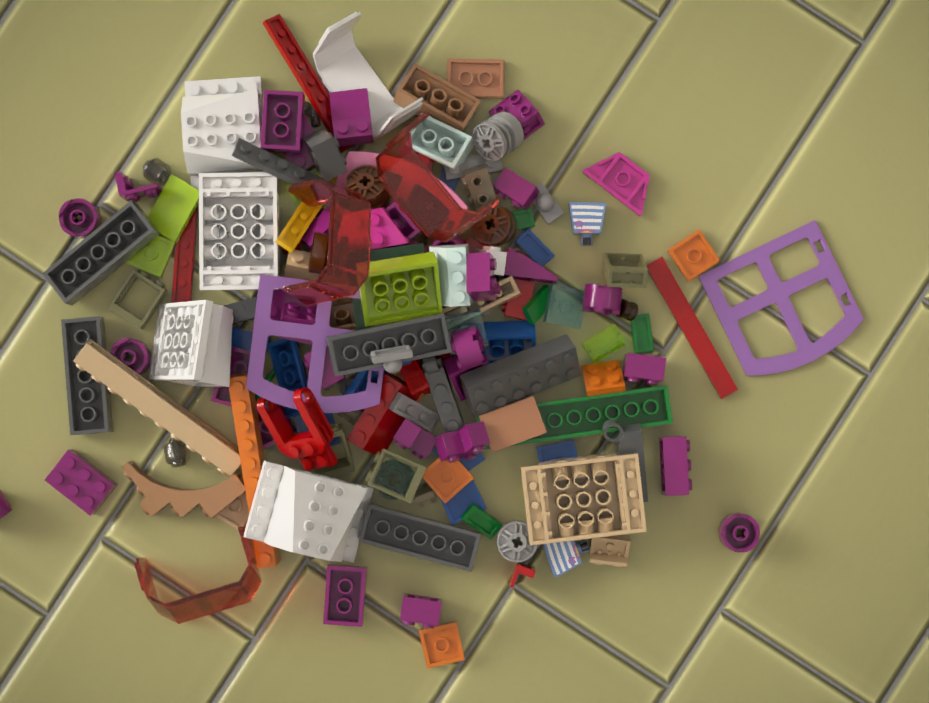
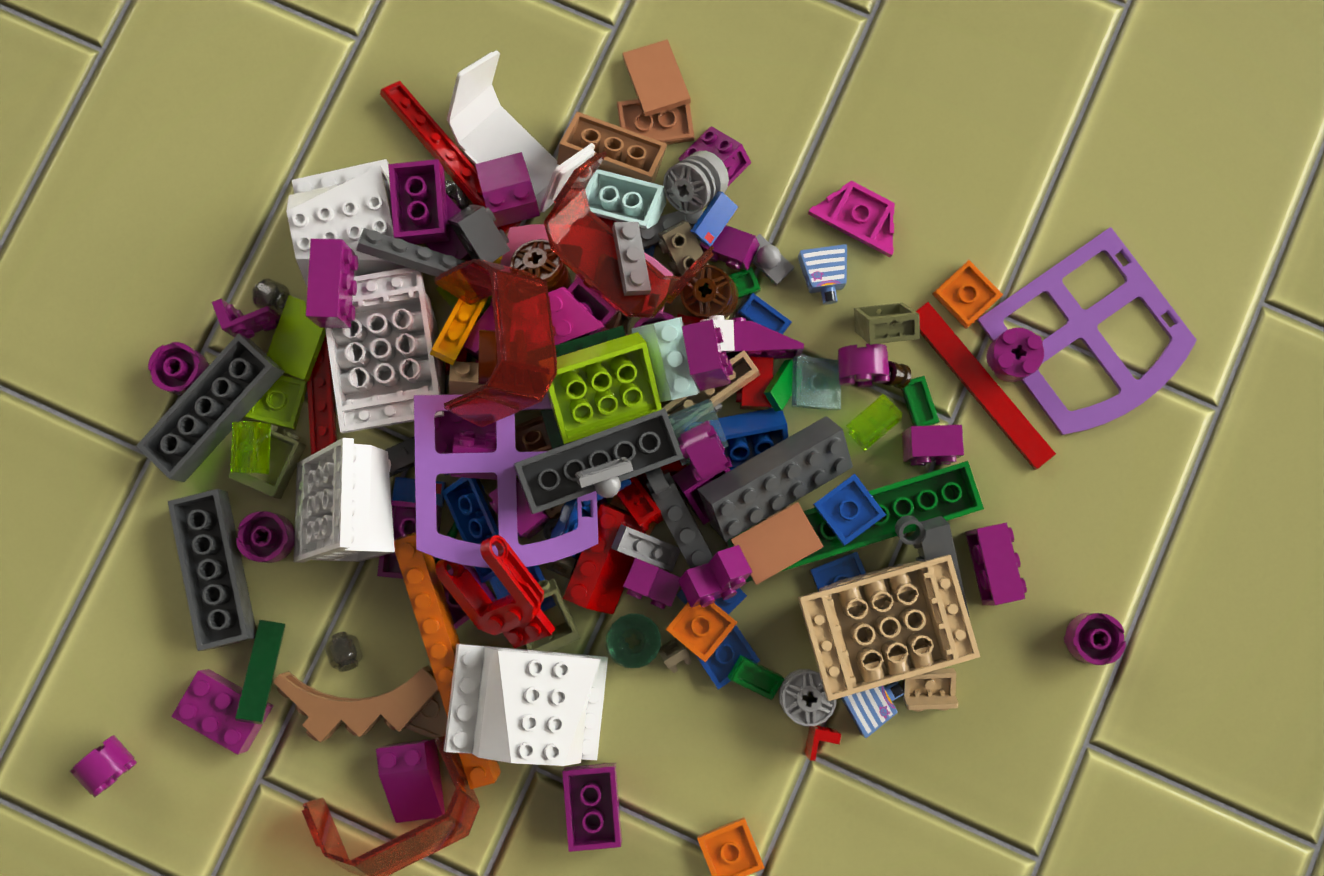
camera: 10 degrees left, 5 degrees down
tan brick [73,339,241,477] -> none
dark grey brick [359,503,481,572] -> none
olive window [365,449,426,504] -> none
magenta brick [400,593,442,628] -> none
orange plate [581,360,626,397] -> none
none -> clear neon green hinge [230,421,271,474]
none -> dark green tile [235,620,286,724]
none -> magenta brick [306,239,358,328]
none -> magenta slope [376,738,446,823]
none -> light grey plate [612,222,651,296]
none -> nougat tile [622,39,691,117]
none -> tile [690,191,738,247]
none -> blue plate [813,474,886,546]
none -> magenta brick [986,328,1044,382]

